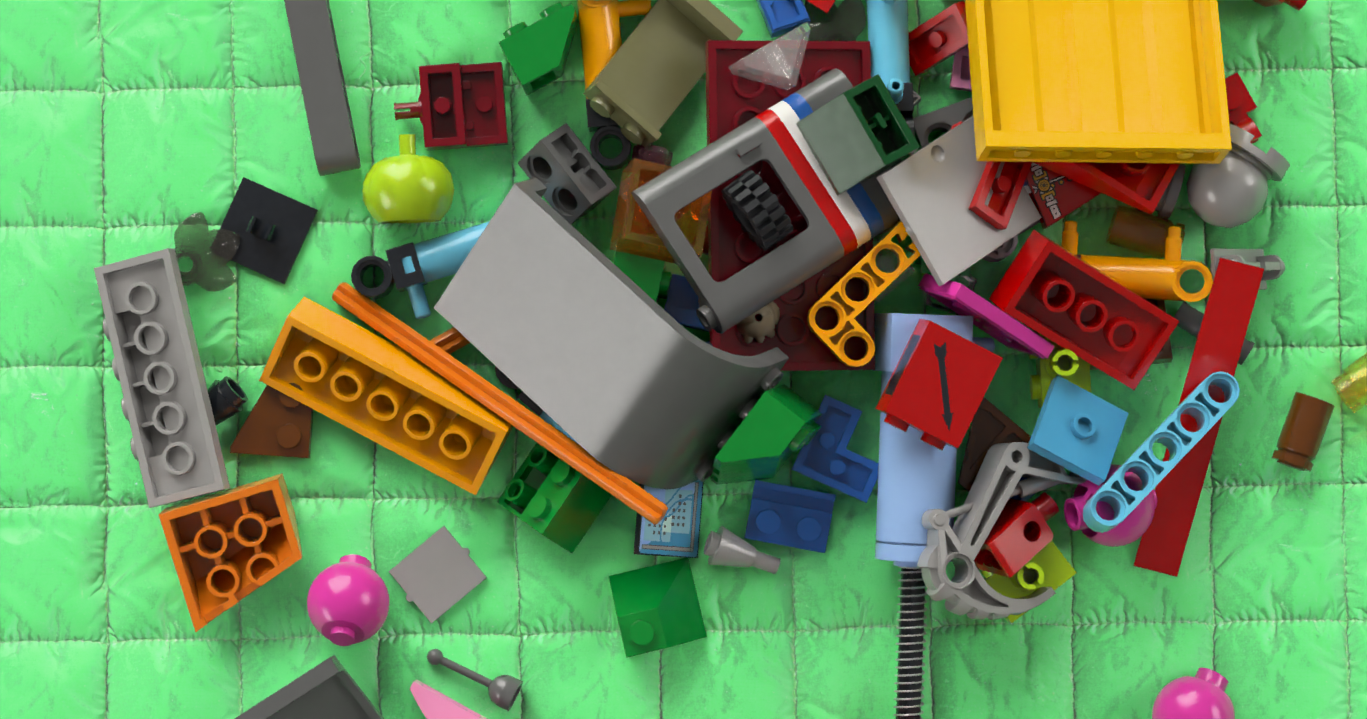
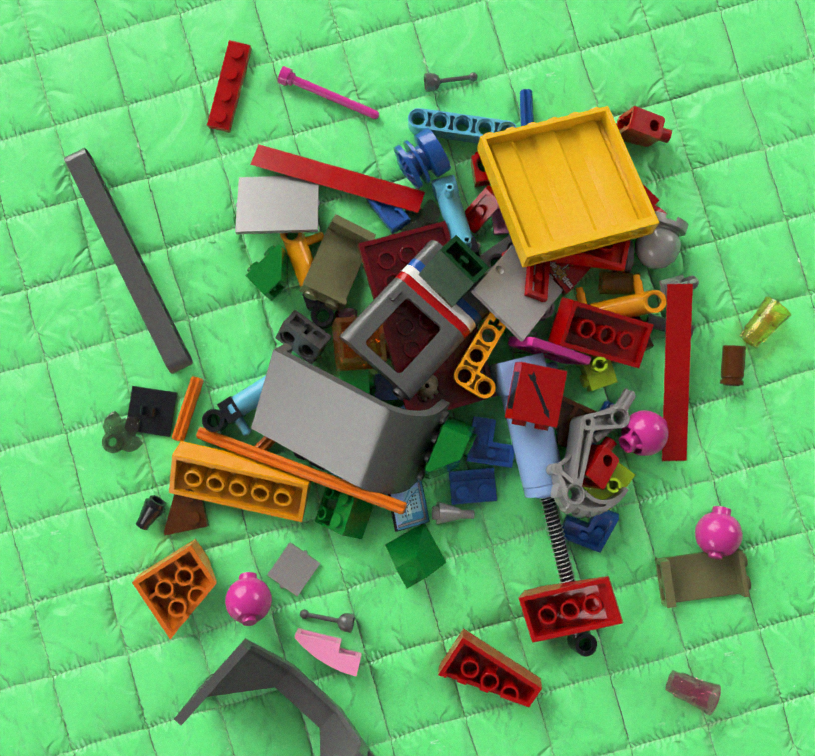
camera: 15 degrees left, 0 degrees up
light grey plate [94,248,230,508] -> none
lime piece [362,134,455,223] -> none
dark red plate [394,62,508,151] -> none
black tyre [721,170,793,251] -> none
clear slope [729,22,811,90] -> none
dark azure plate [1027,375,1129,486] -> none
medium azure beam [1083,371,1240,533] -> none
none -> orange axle [172,376,204,442]
none -> blue plate [561,510,619,553]

